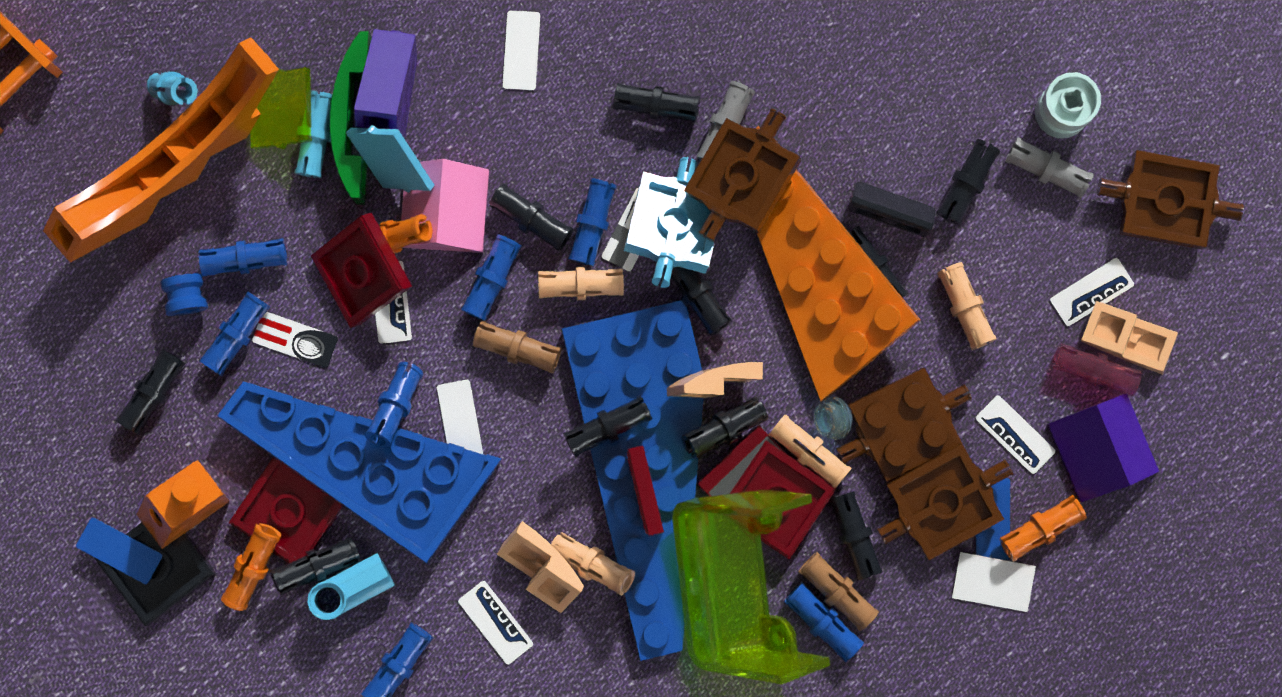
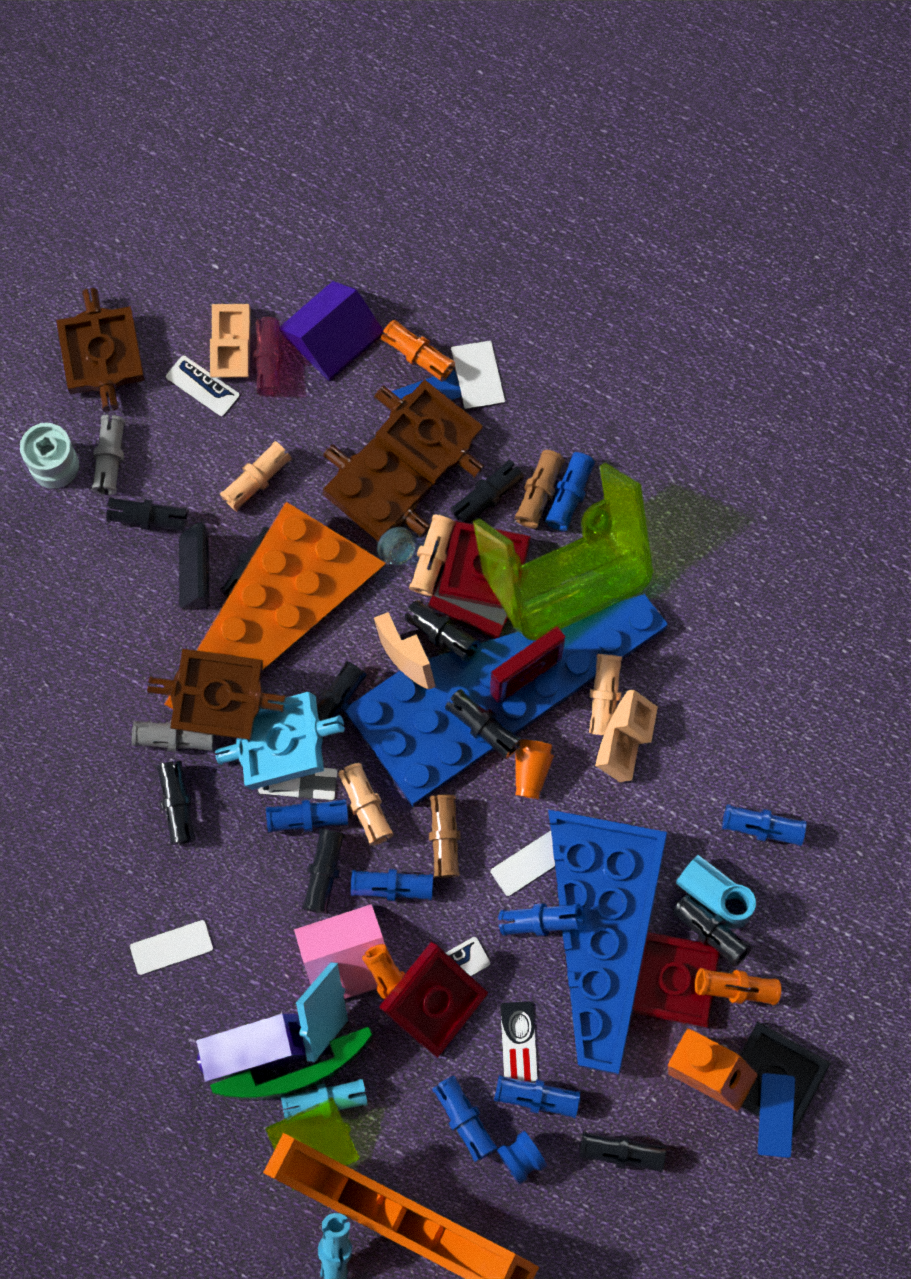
camera: 115 degrees left, 10 degrees down
white sticker [458,581,533,664] -> none
white sticker [976,395,1055,474] -> none
none -> orange cone [515,739,555,799]

